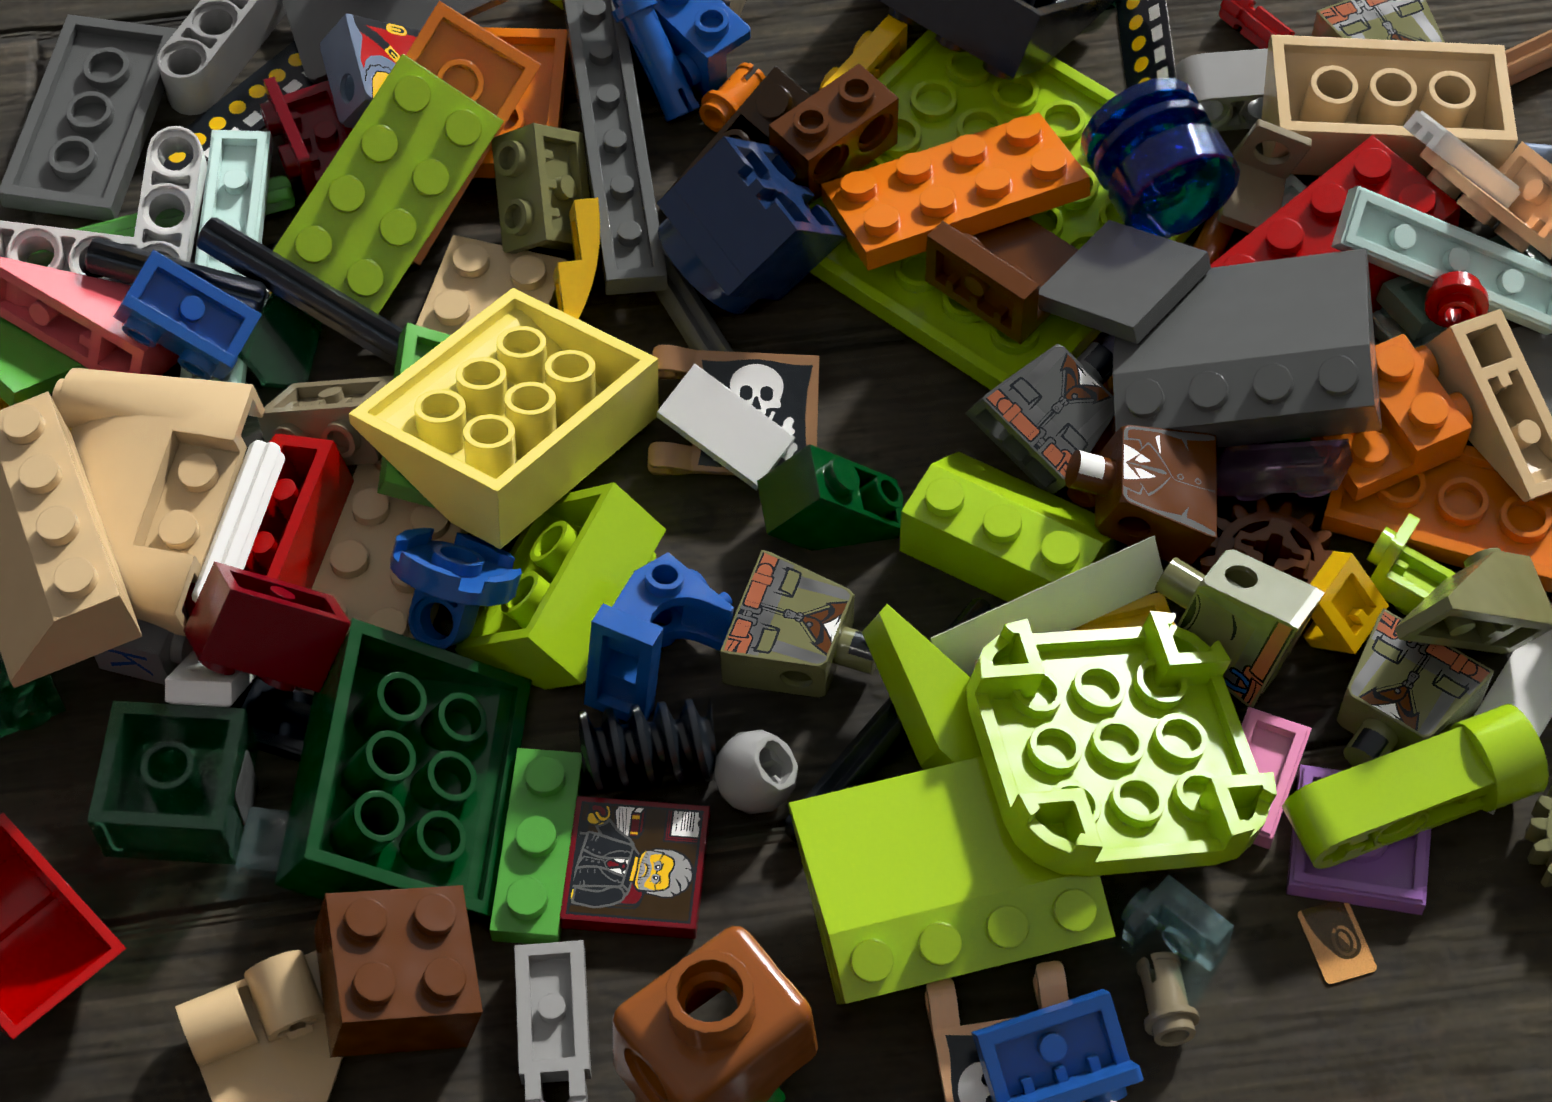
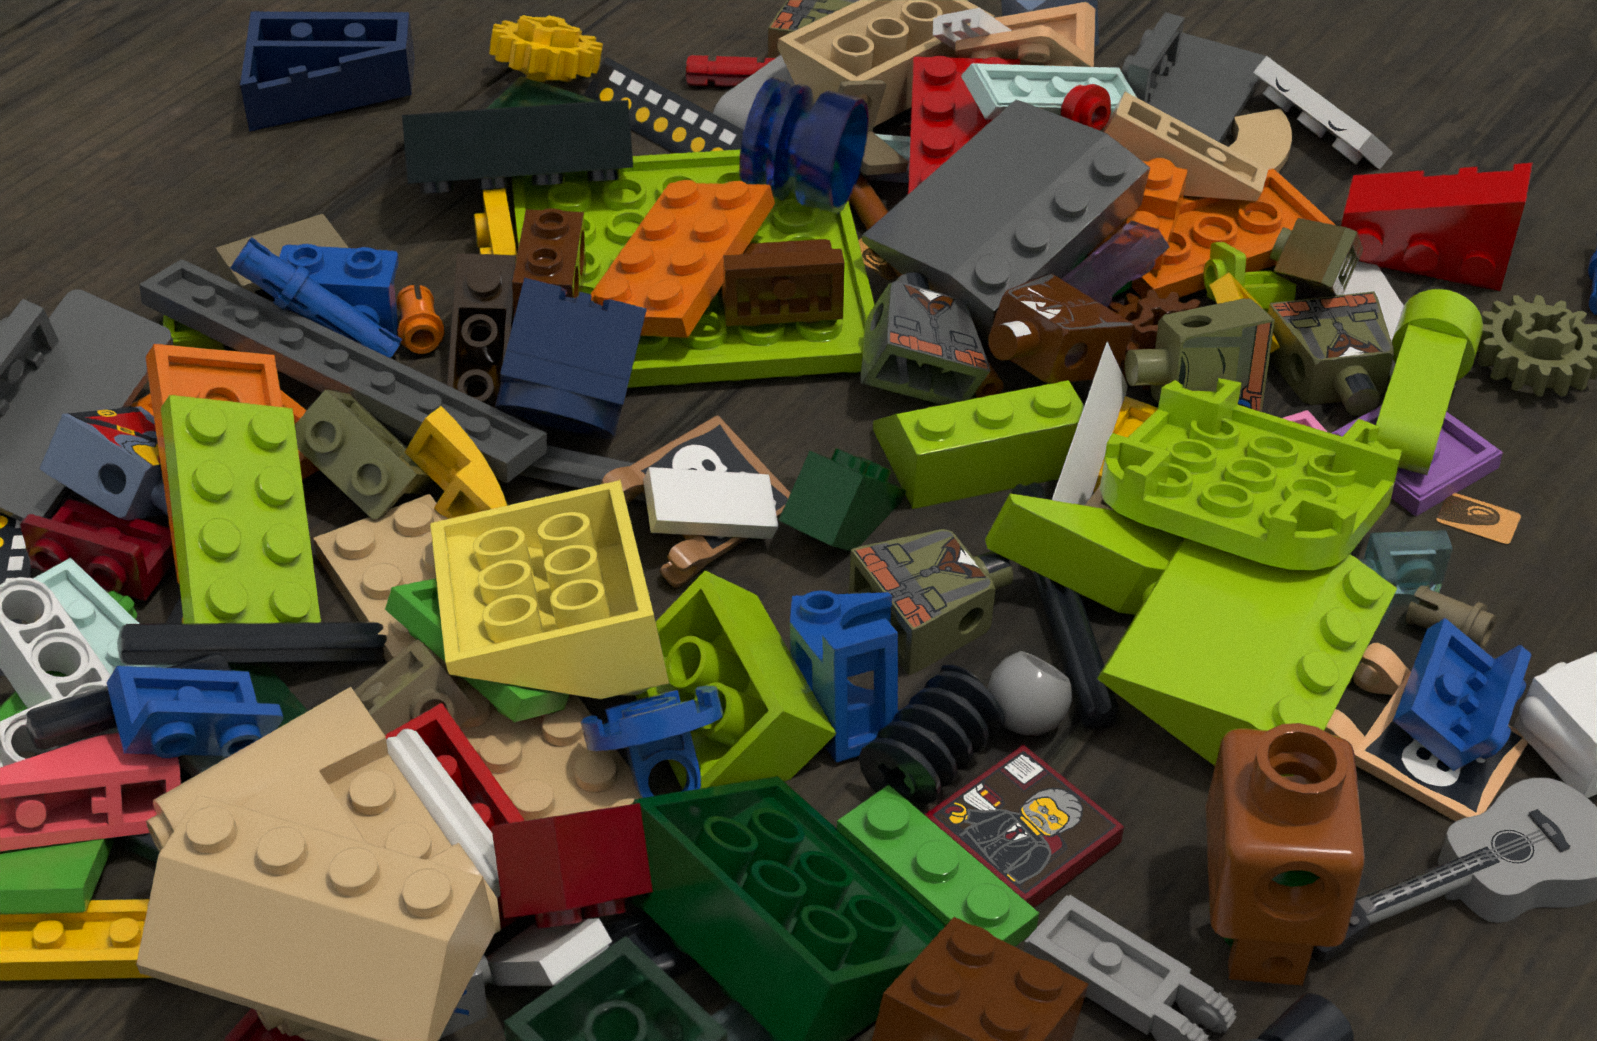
camera: 50 degrees left, 15 degrees down
dark grey tile [1038,220,1211,344] -> none

